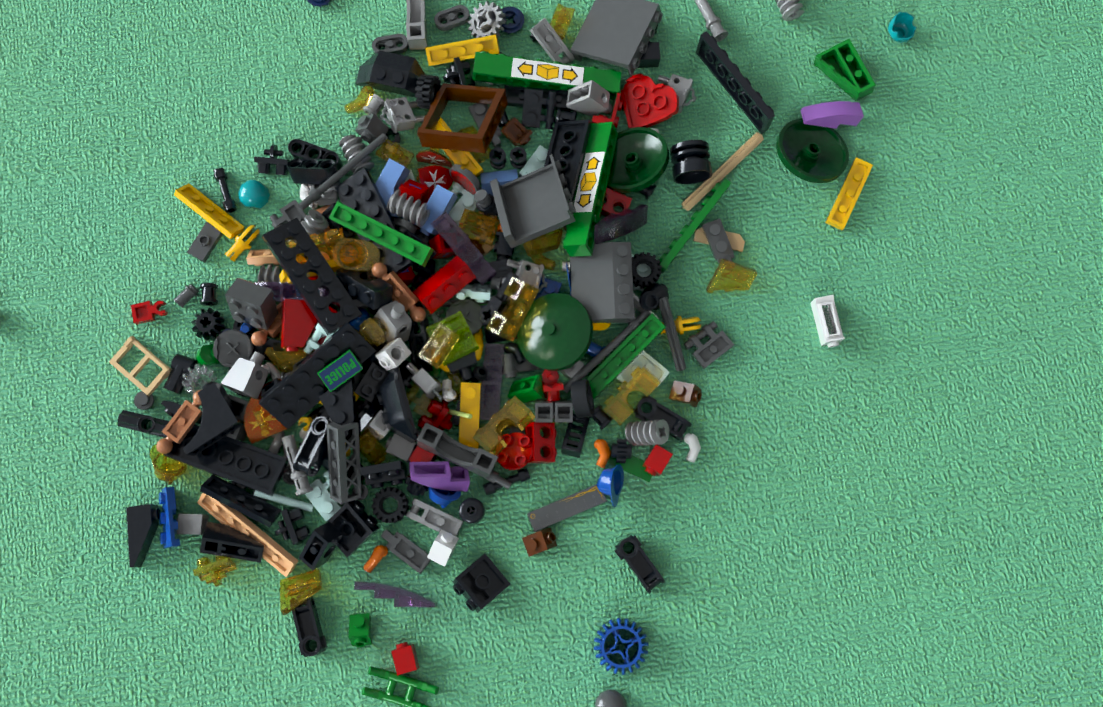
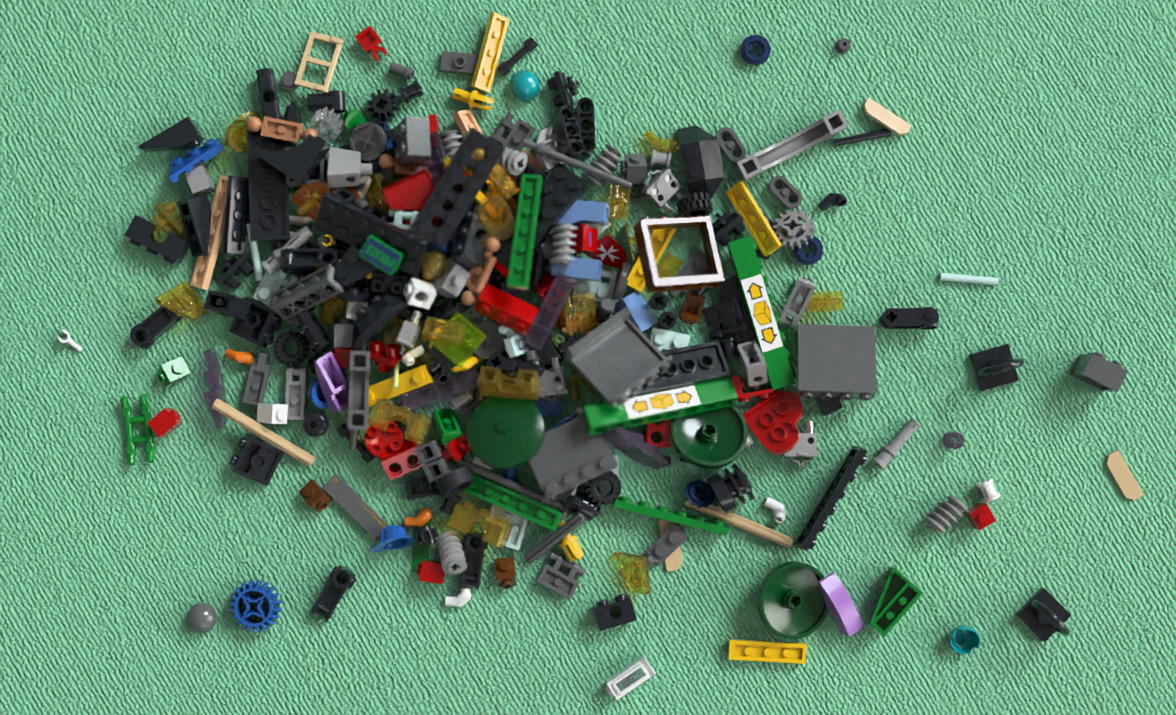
camera: 70 degrees right, 10 degrees up
none -> black arch [125,215,190,264]
none -> tan axle [212,399,315,466]
none -> black brick [593,594,637,631]
none -> dark blue gear [684,480,715,509]
none -> white arm [764,497,786,523]

